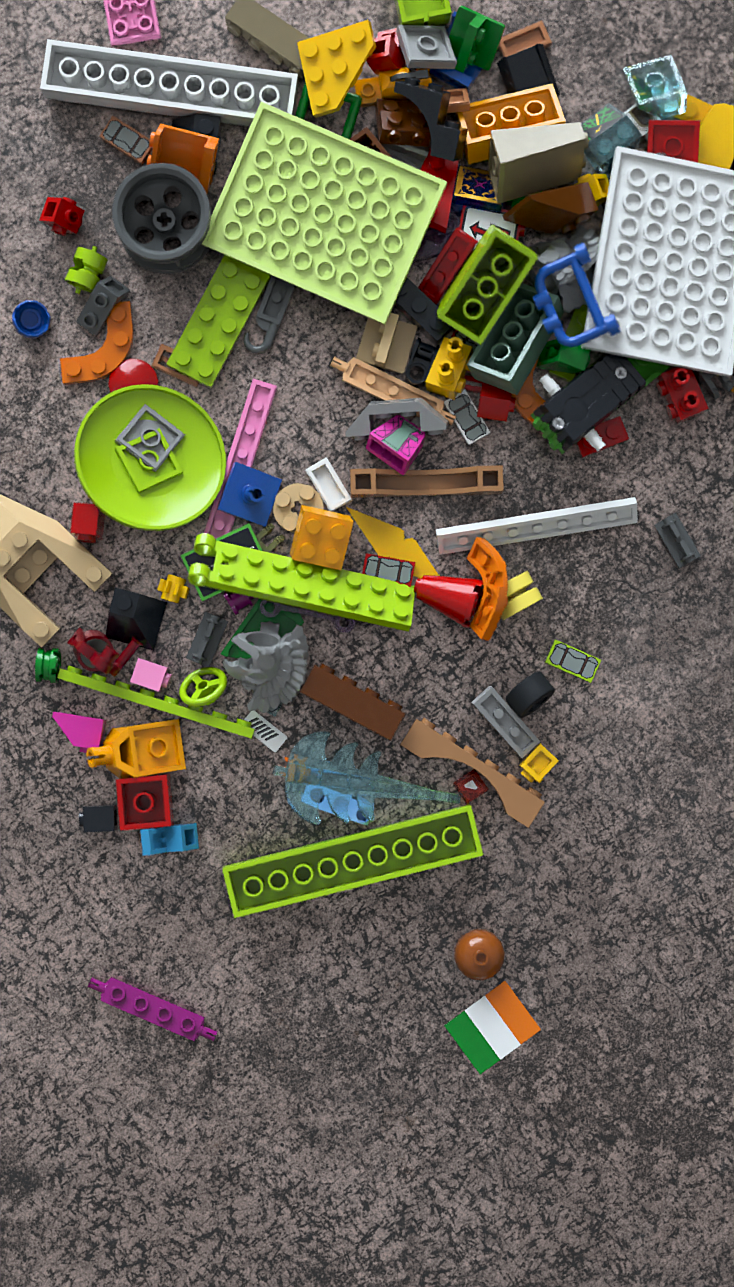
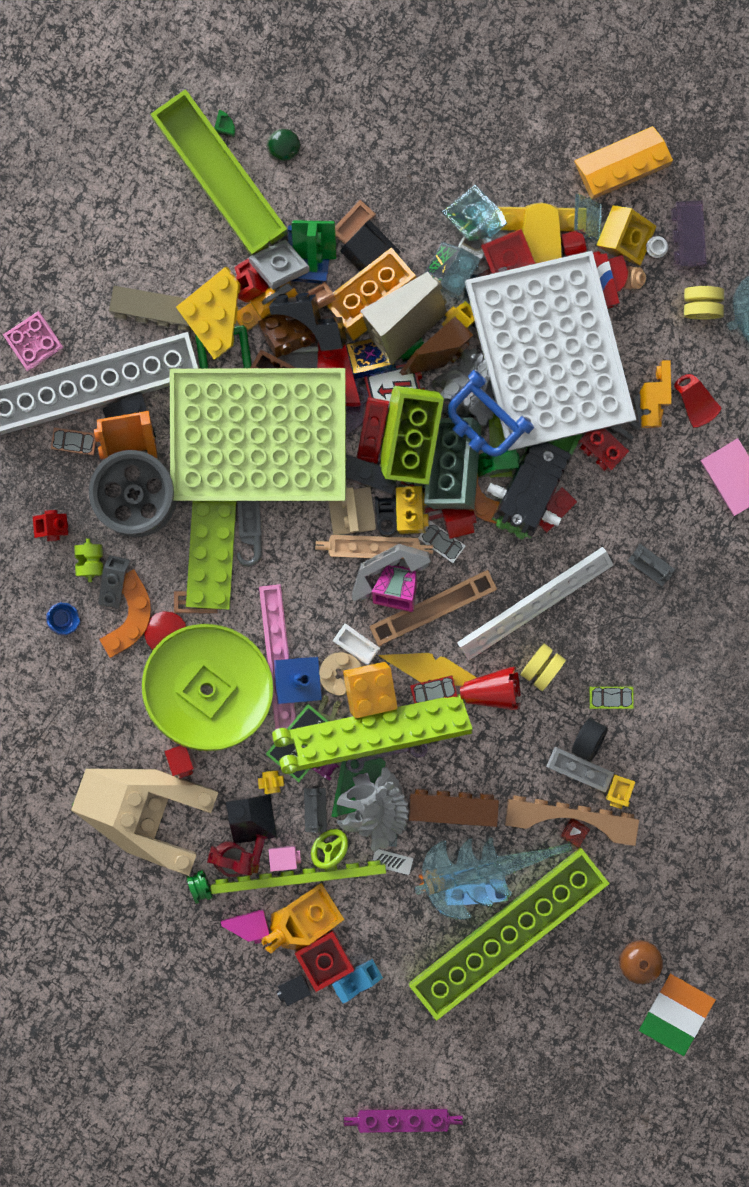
camera: 15 degrees left, 0 degrees up
light grey tile [115,404,185,472] -> none
orange plate [466,537,508,641] -> none

